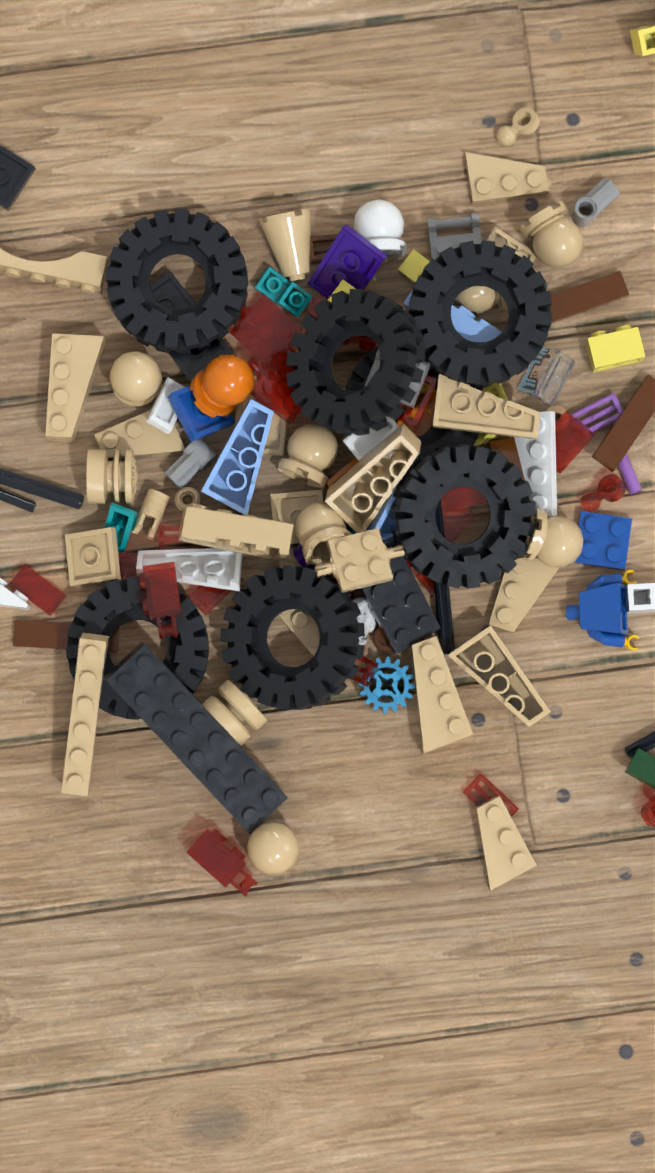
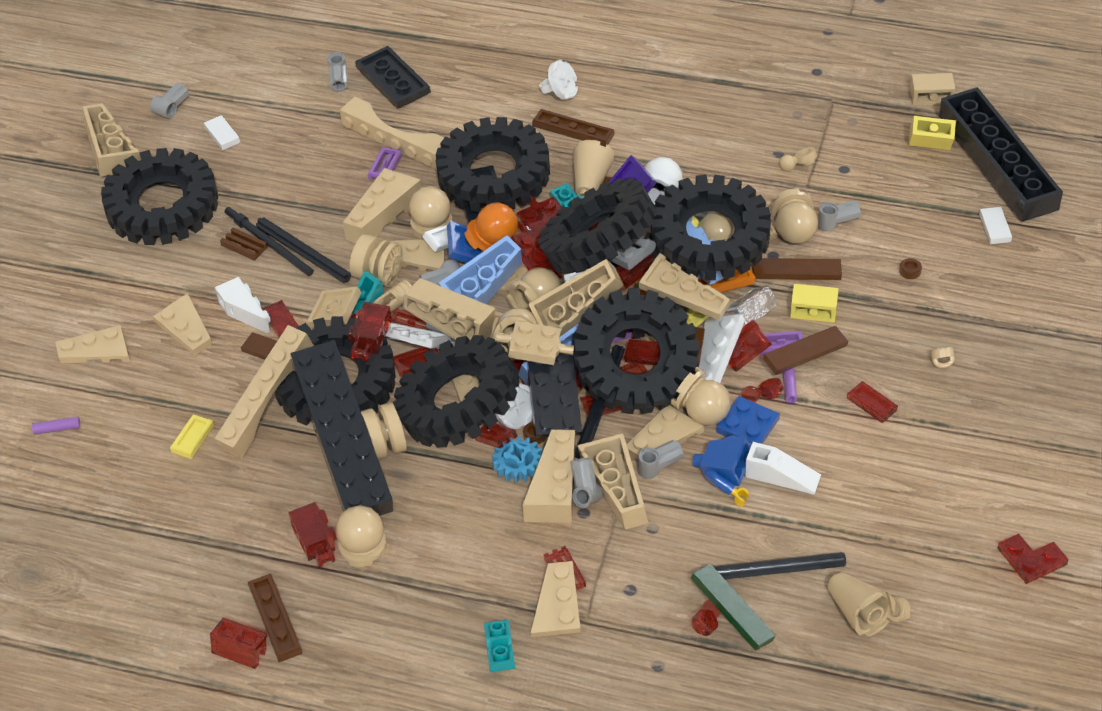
camera: 30 degrees right, 35 degrees down
tan wing [465,152,549,204] -> none
none -> light yellow tile [170,414,214,459]
none -> clear red hinge [210,617,267,669]
none -> reddish brown tile [248,574,302,662]
none -> medium lavender tile [368,147,402,180]
none -> teal slope [484,620,515,672]
none -> reddish brown tile [532,109,614,147]
none -> white tile [539,60,578,100]
none -> light grey piece [570,457,603,508]
none -> light grey piece [638,440,684,479]

